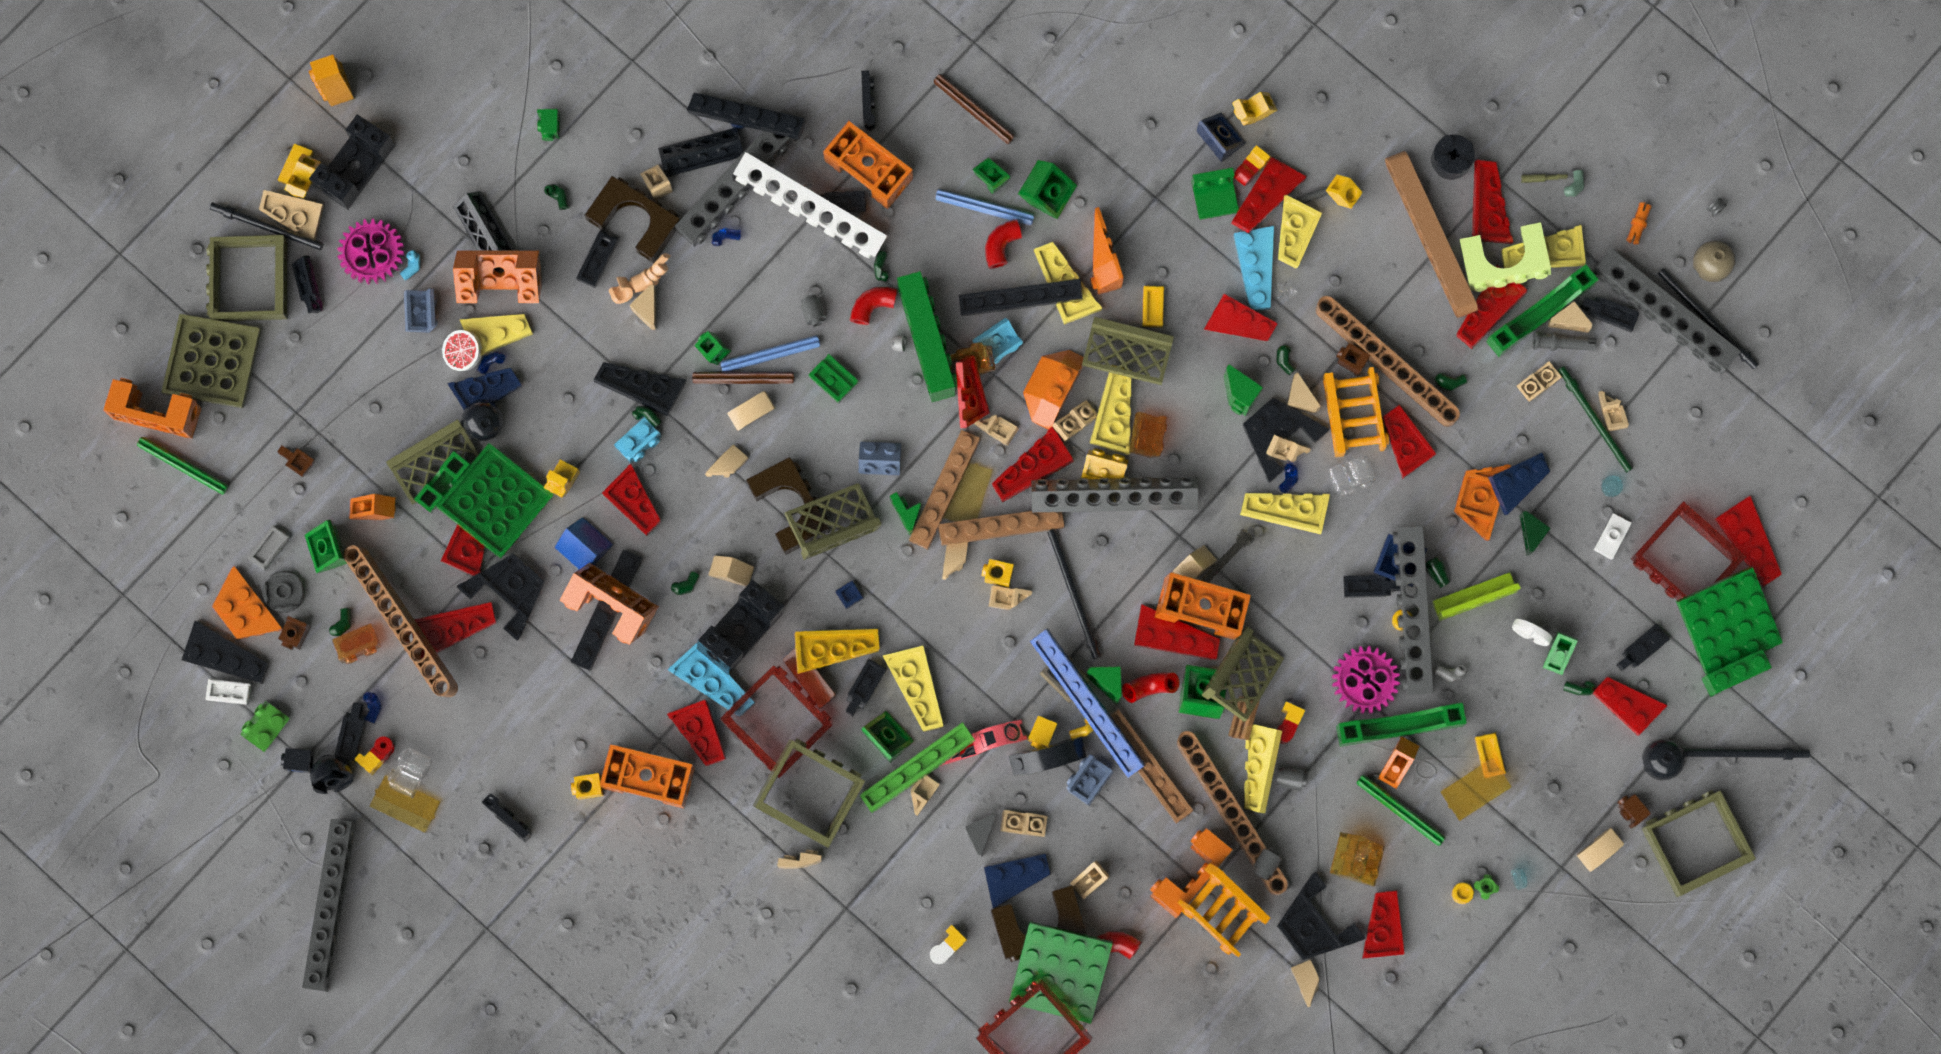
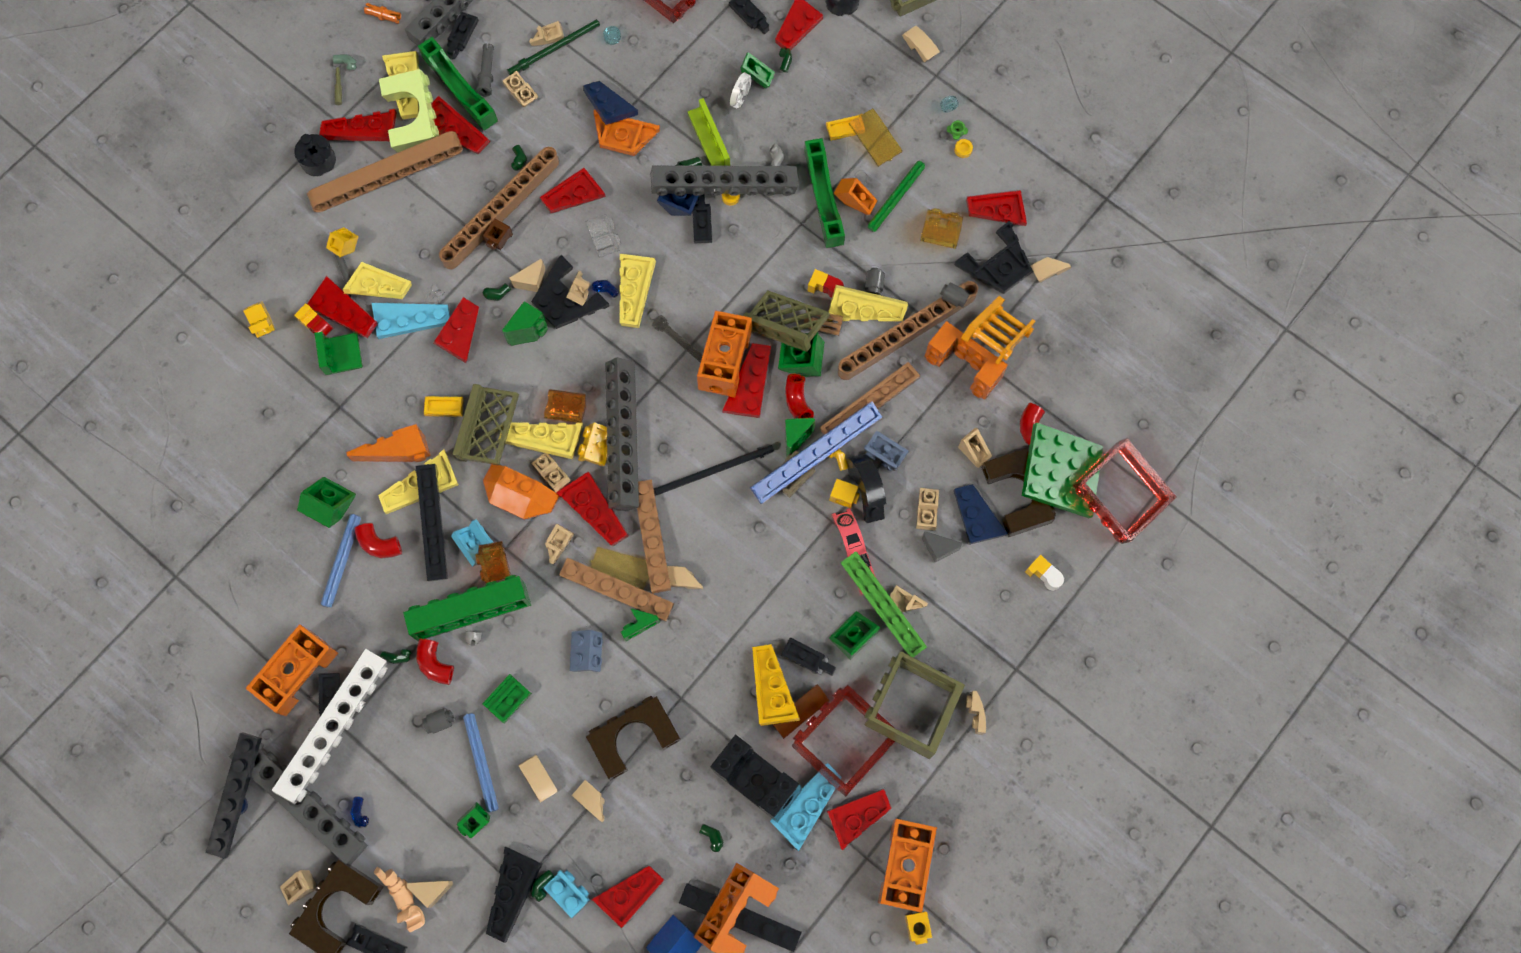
camera: 90 degrees left, 5 degrees down
black fence [658,128,743,177] -> none
reddish brown axle [692,372,794,384] -> none
tan slope [709,556,754,586] -> none
olive fence [785,483,882,560] -> none
dark blue tile [835,580,864,609] -> none
black plate [861,70,876,131] -> none
light yellow wing [883,646,944,732] -> none
reddish brown axle [934,74,1014,144] -> none
red wing [956,355,990,428] -> none
green slope [972,157,1010,194] -> none
yellow brick [981,559,1014,588] -> none
tan slope [988,585,1032,610] -> none
tan slope [1172,545,1218,579] -> none
dark blue slope [1197,112,1246,162] -> none
light orange fence [1322,367,1389,458] -> none
dark pink gear [1331,646,1400,714] -> none
dark green slope [1519,511,1551,556] -> none
tan slope [1548,302,1592,333] -> none
white plate [1593,513,1631,560] -> none
reddish brown brick [1617,794,1651,829] -> none

